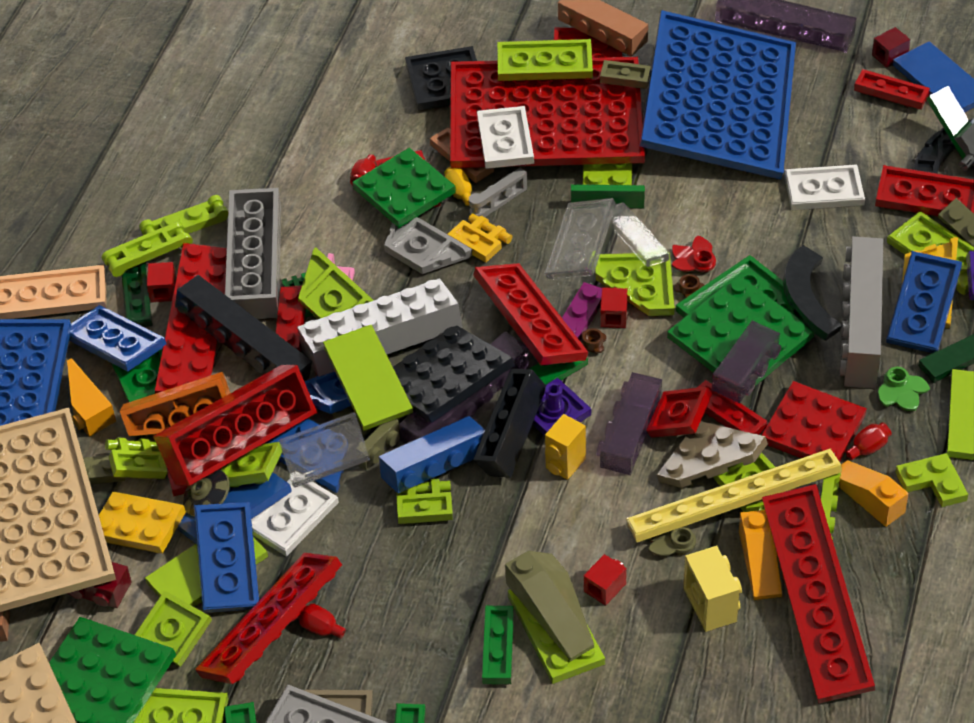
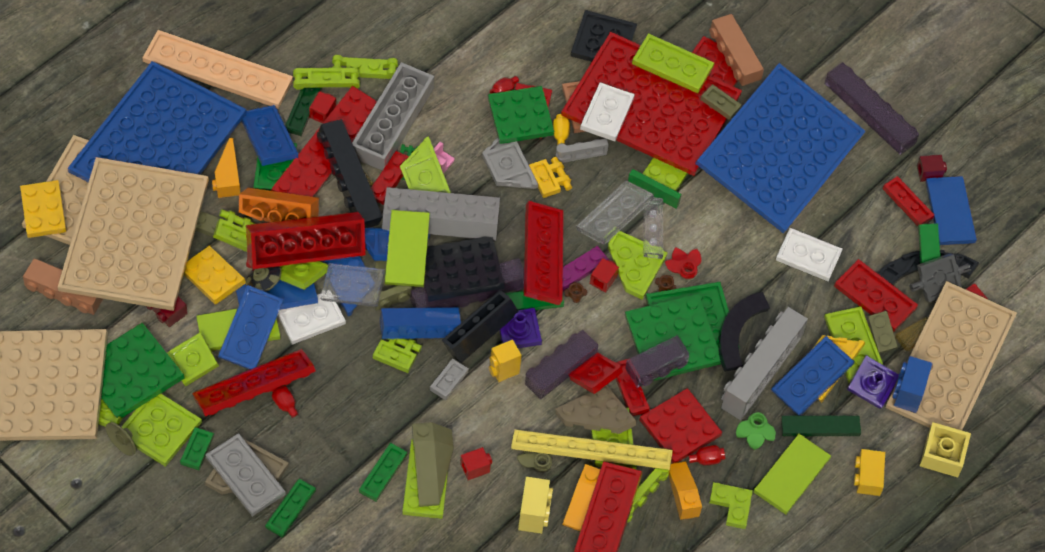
camera: 20 degrees right, 10 degrees up
none -> light grey plate [430,359,469,400]

